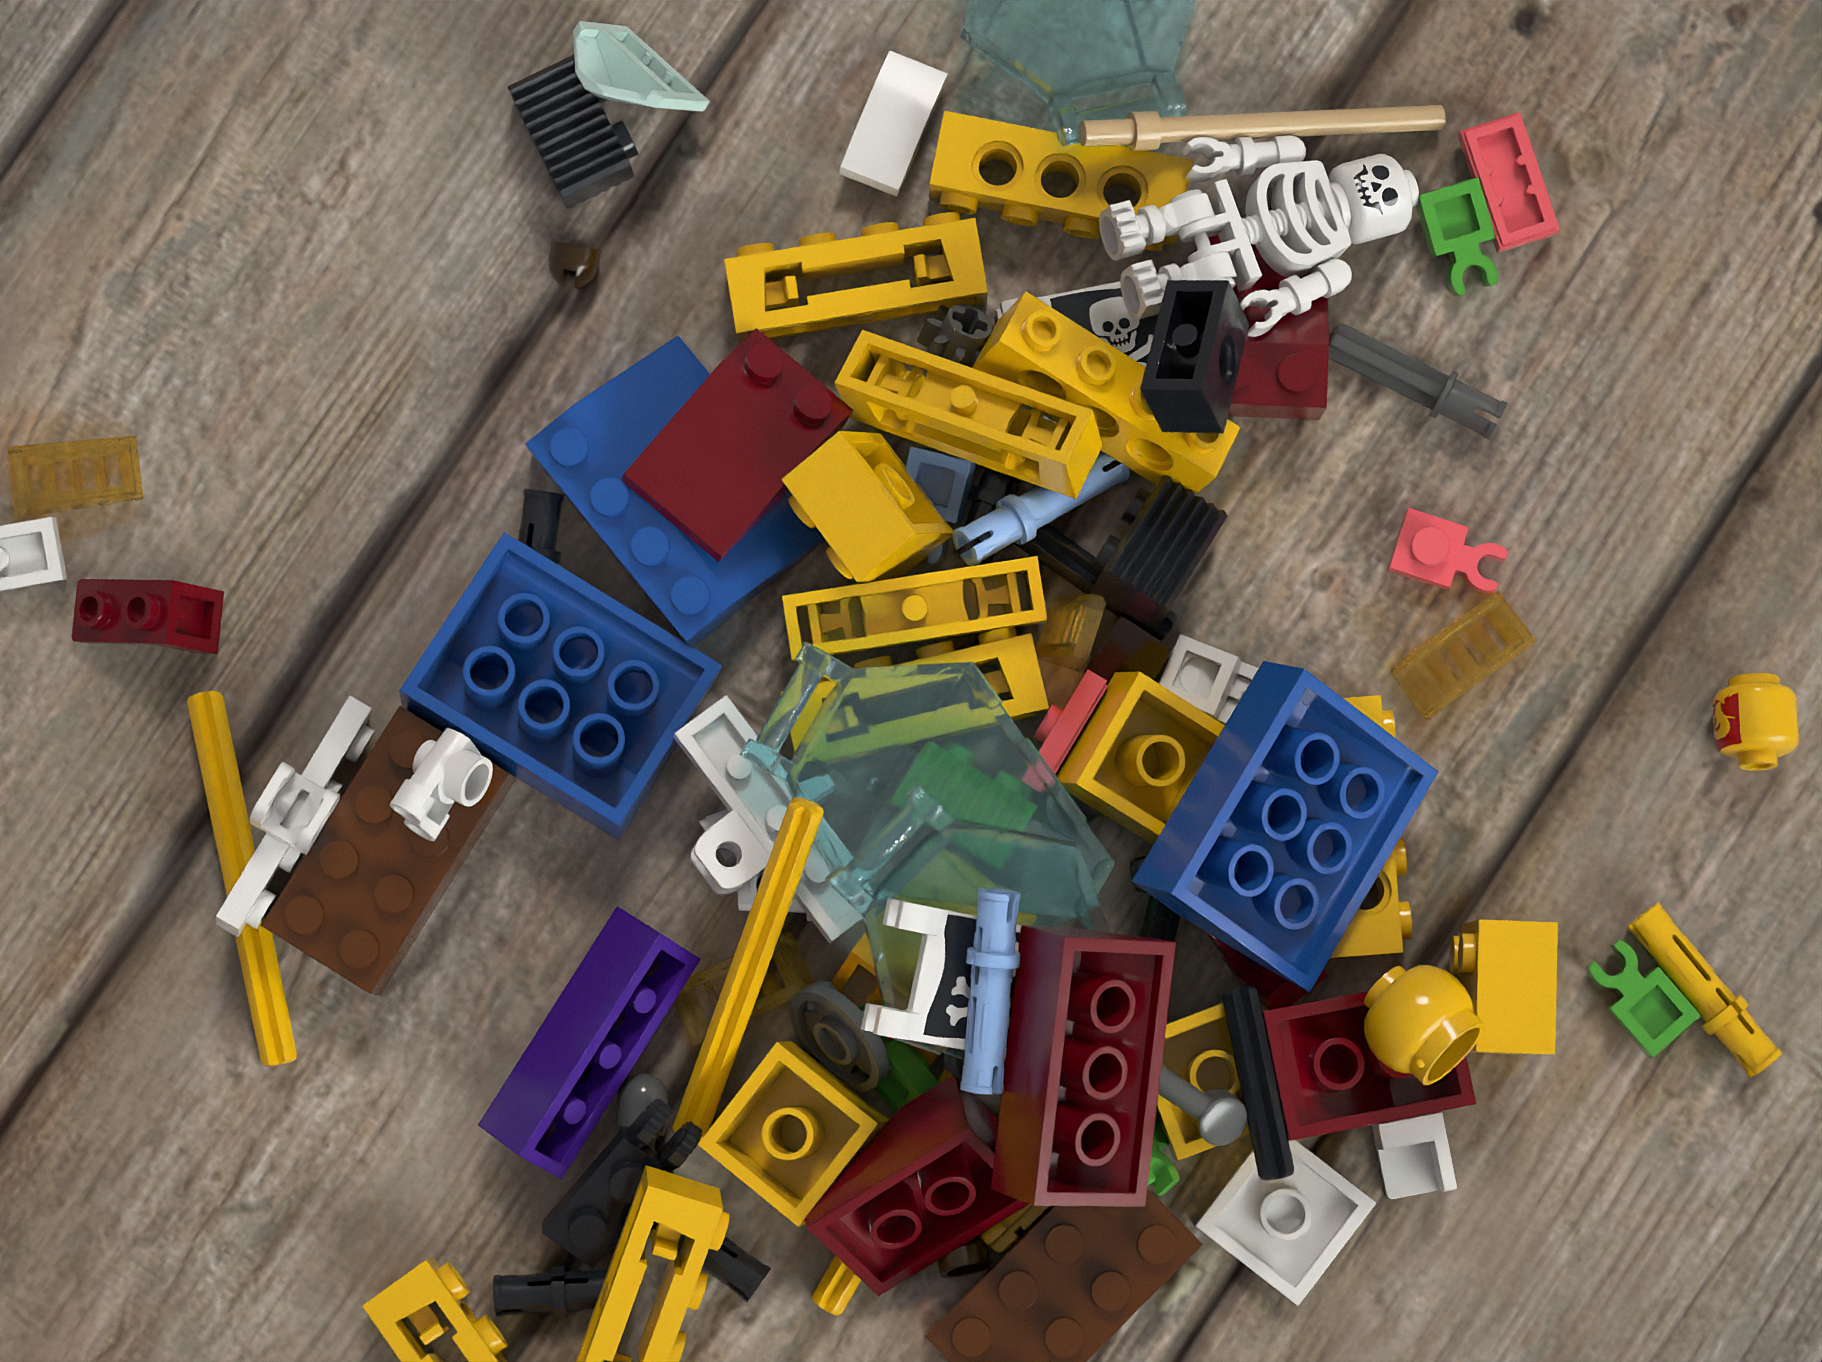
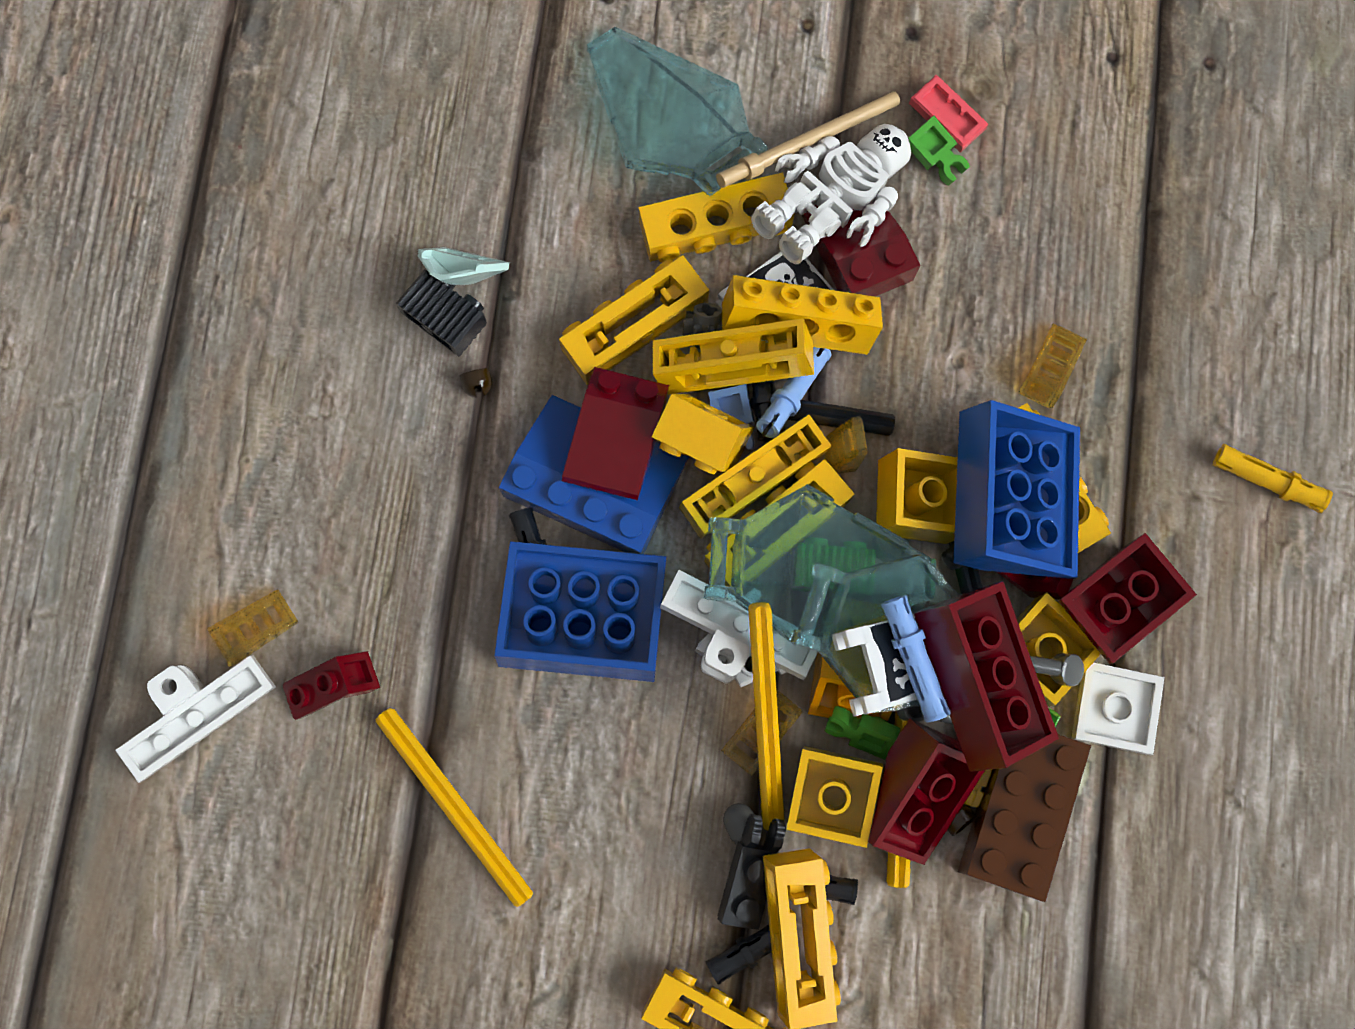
camera: 30 degrees left, 5 degrees down
white plate [216,695,375,937] -> none
reddish brown brick [261,706,516,996] -> none
white plate [389,728,493,841] -> none
dark purple brick [478,906,701,1179] -> none
dark grey wheel [790,981,893,1092] -> none
white slope [839,51,948,197] -> none
coral plate [1022,670,1108,795] -> none
dark brown slope [1083,615,1173,685] -> none
black brick [1090,476,1228,632] -> none
black brick [1140,280,1249,433] -> none
white slope [1159,634,1259,725] -> none
black axle [1222,986,1294,1181] -> none
dark grey axle [1329,323,1508,440] -> none
yellow piece [1364,965,1485,1085] -> none
white panel [1371,1112,1457,1199] -> none
coral plate [1387,508,1508,594] -> none
yellow brick [1449,919,1558,1055] -> none
bright green plate [1585,940,1701,1058] -> none
yellow head [1712,673,1799,771] -> none

